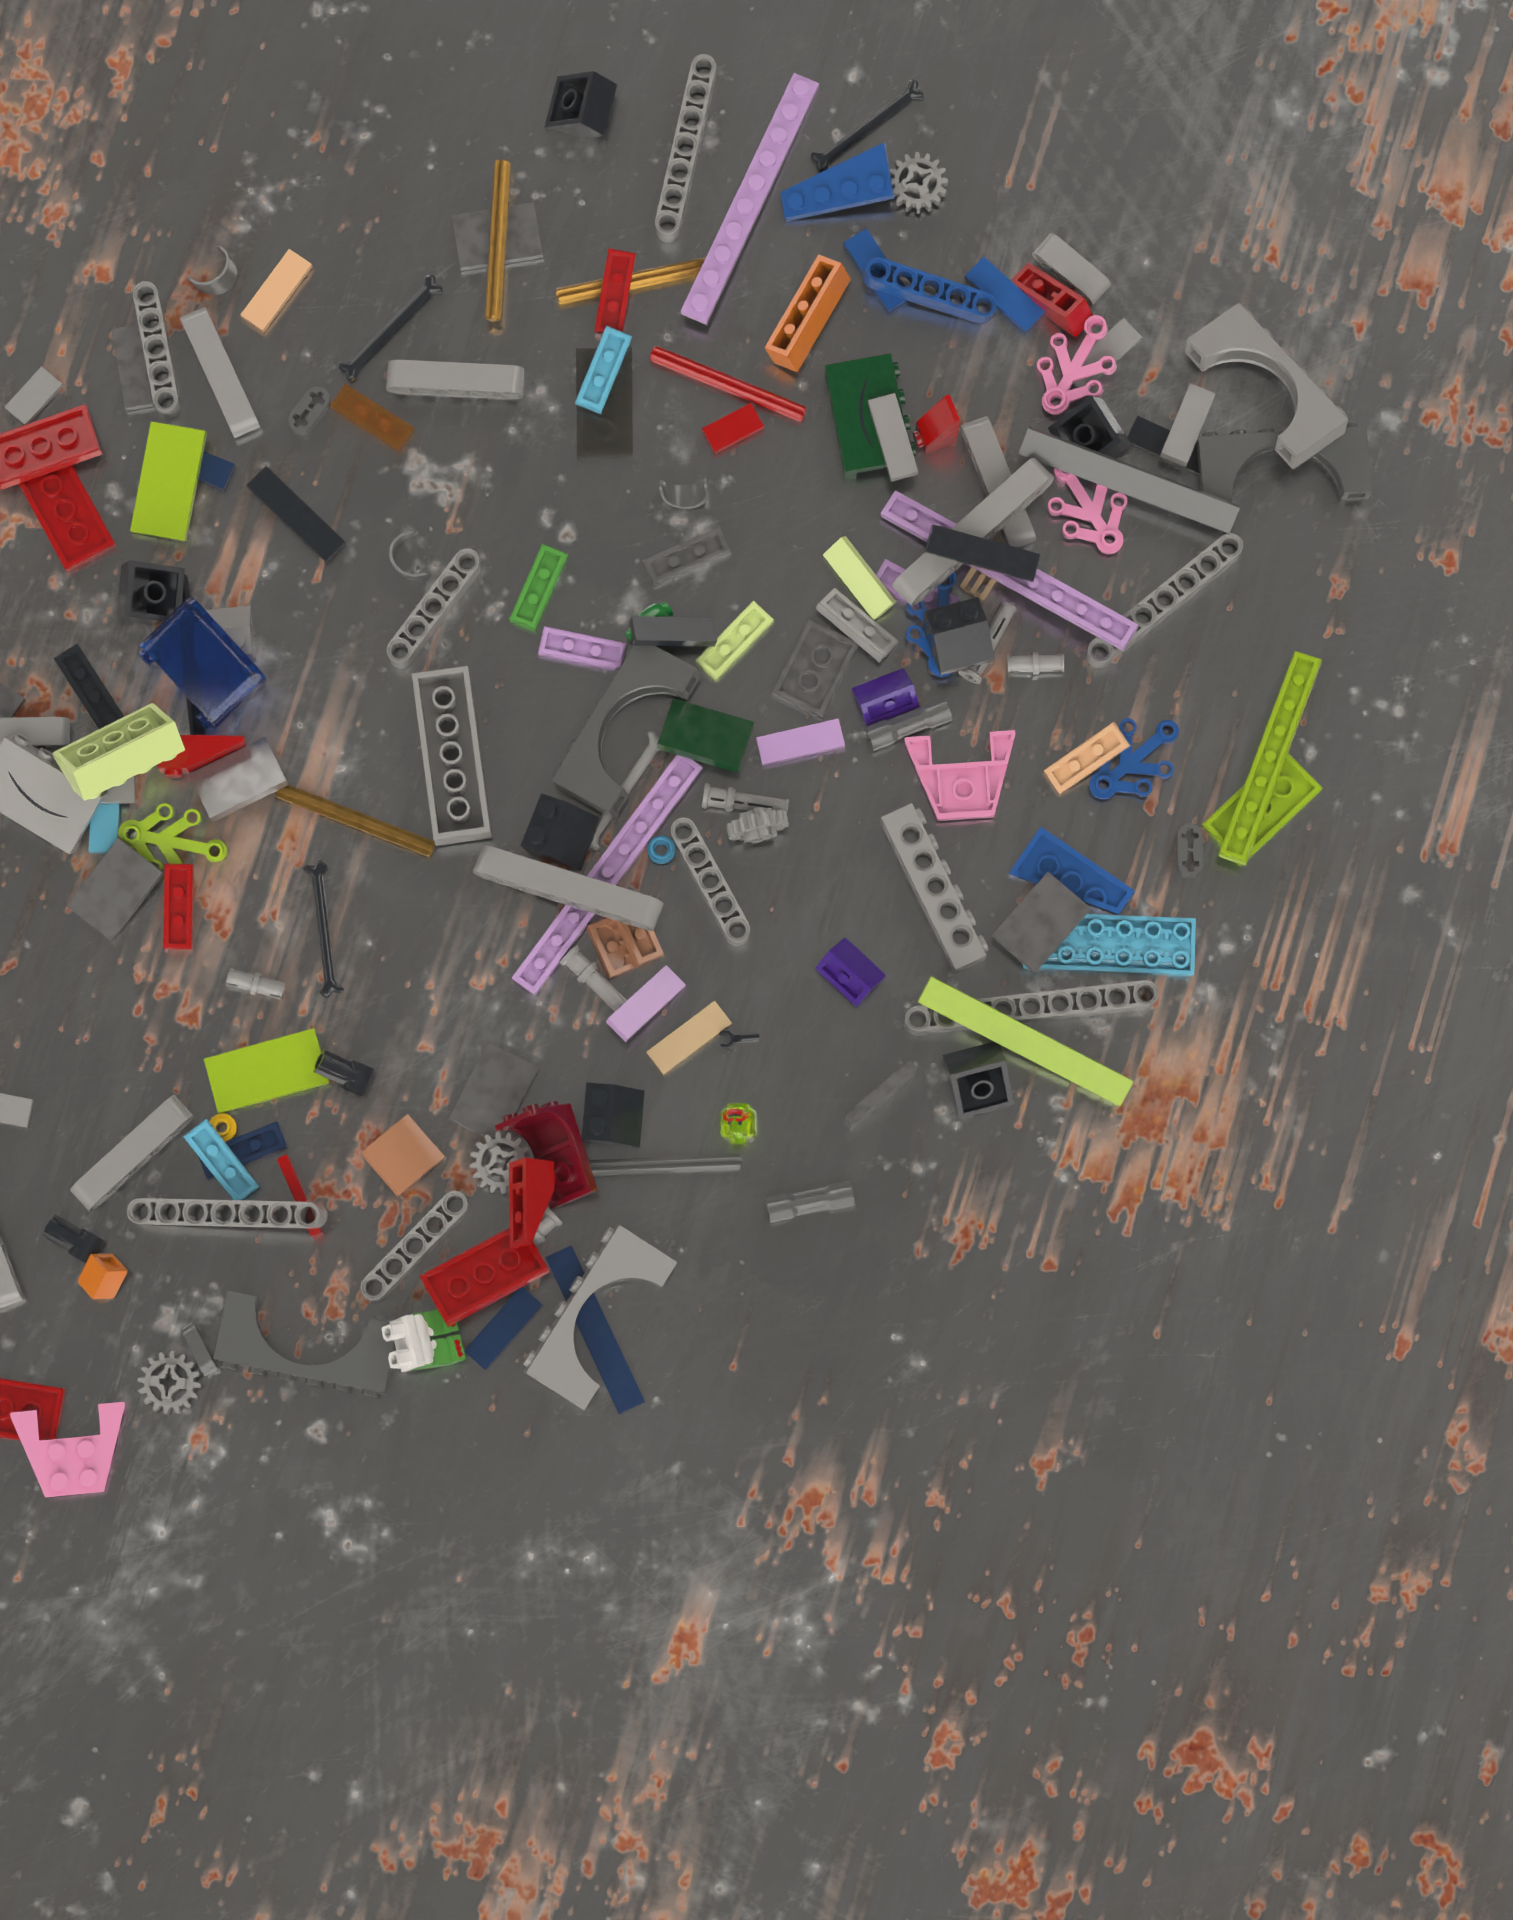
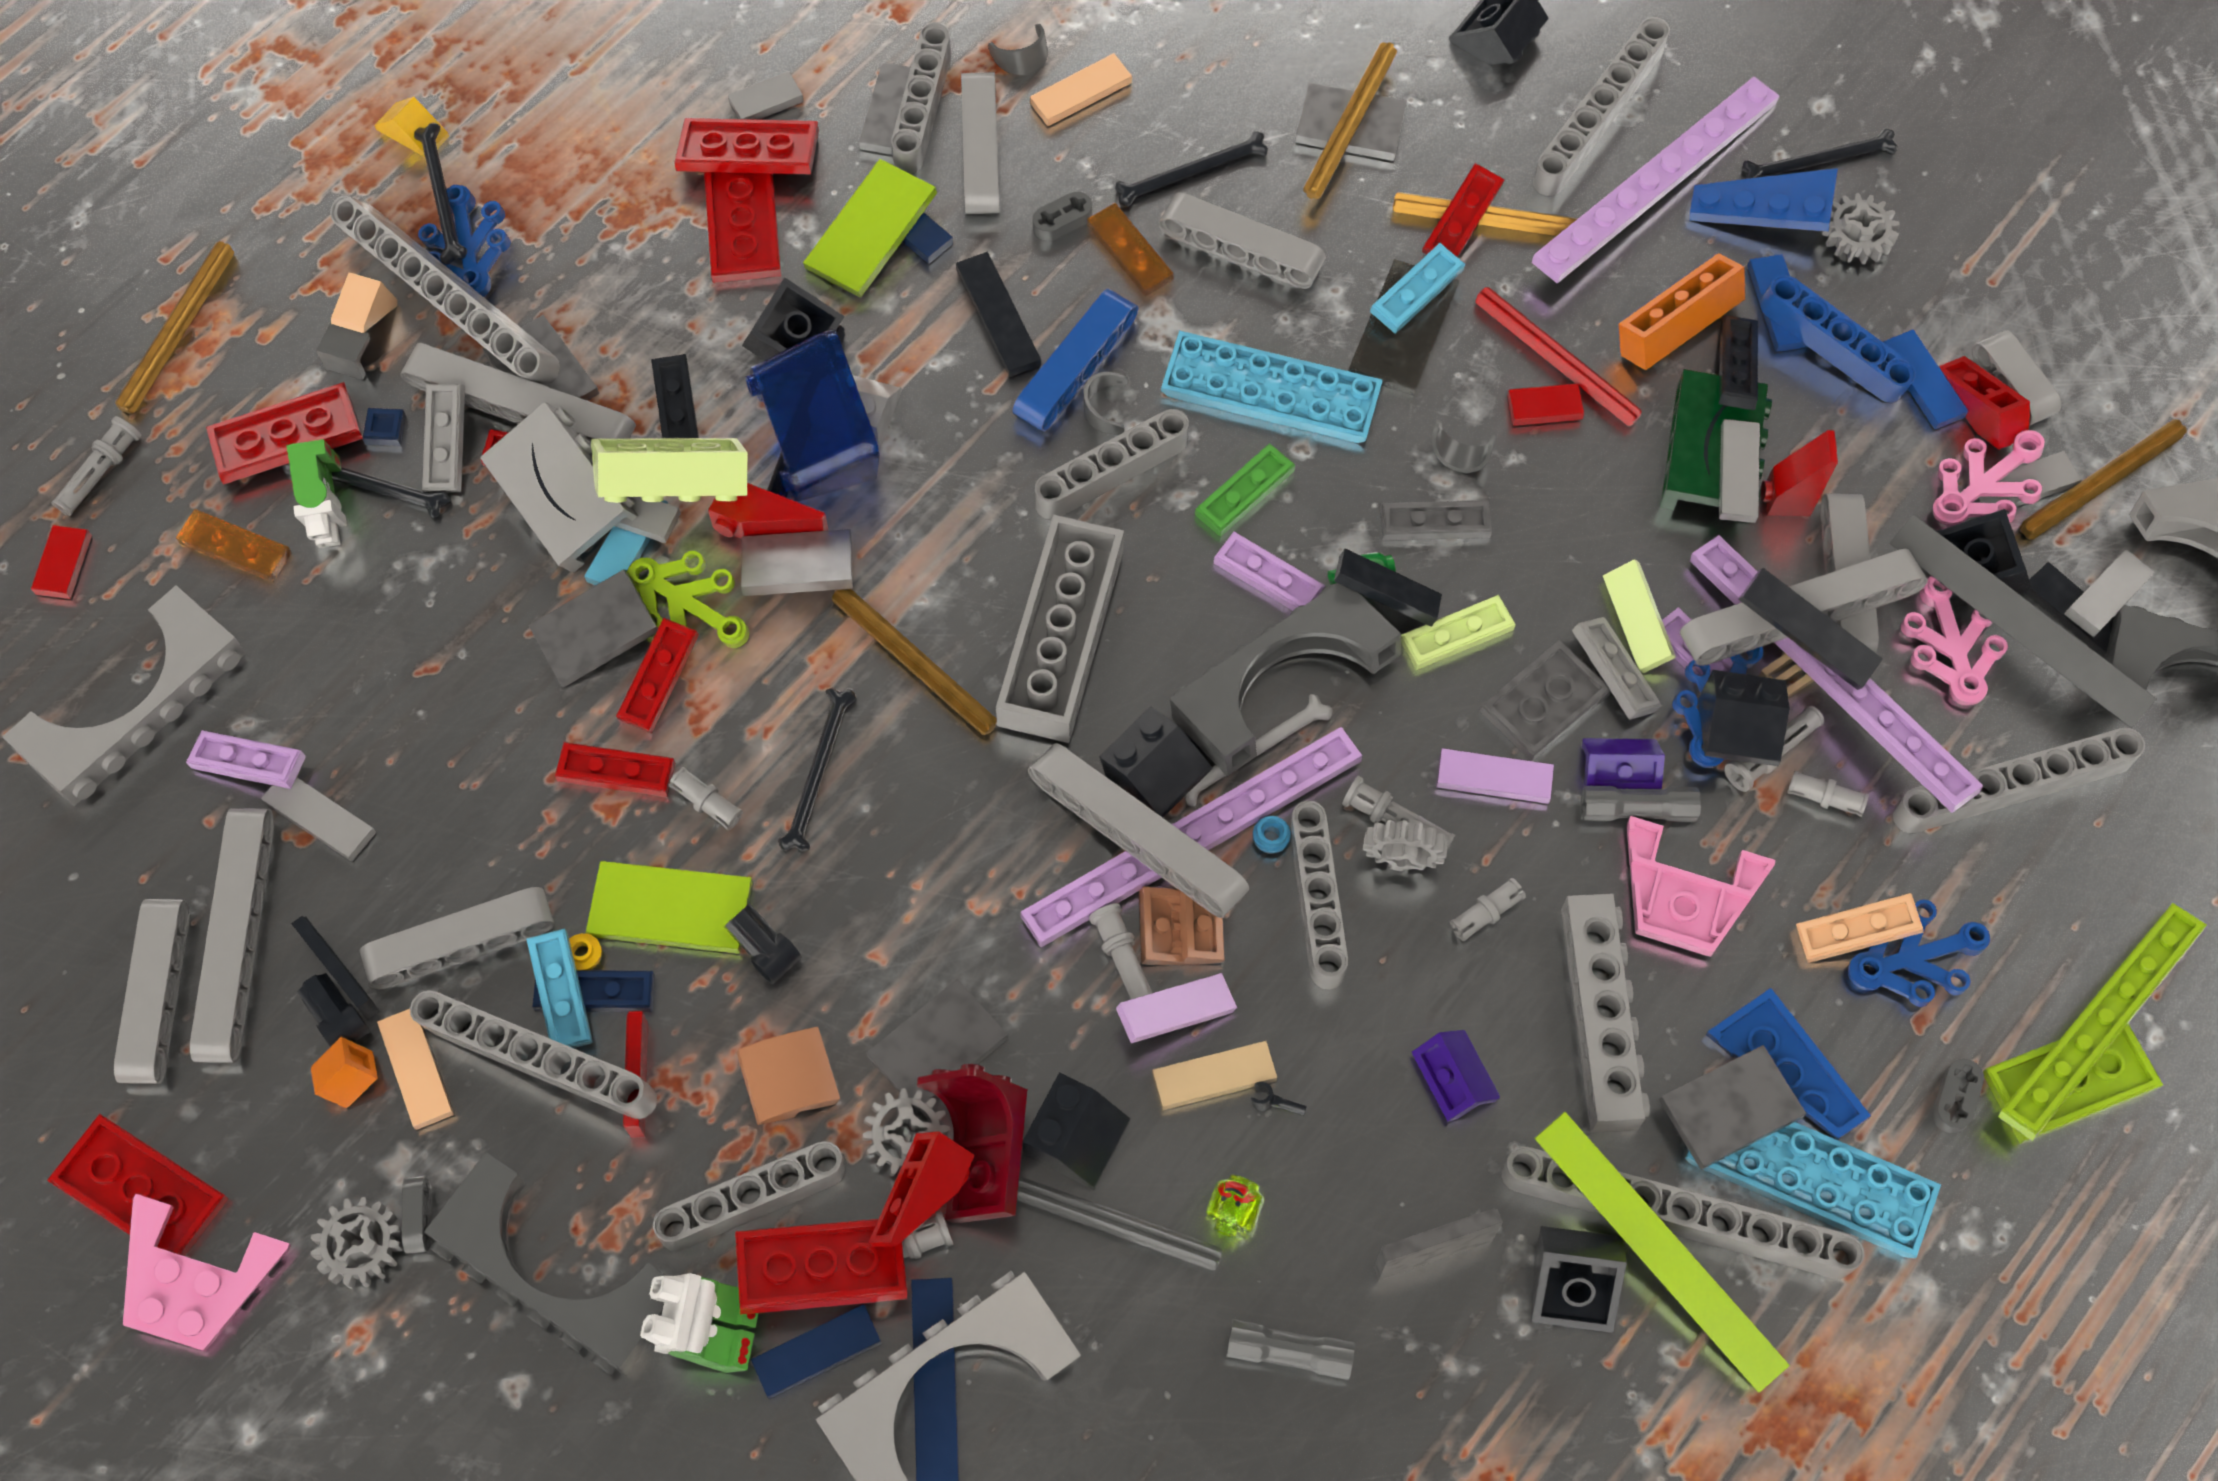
camera: 20 degrees right, 15 degrees down
dark green tile [657,698,754,773] -> none
none -> black tile [291,915,379,1021]
none -> light nougat tile [377,1009,454,1130]
none -> red tile [555,742,676,797]
none -> blue beam [1013,288,1139,432]
none -> medium azure plate [1161,330,1383,443]
none -> light grey pin [1450,878,1526,941]
none -> black tile [1719,315,1758,410]
none -> pearl gold axle [2019,419,2187,540]

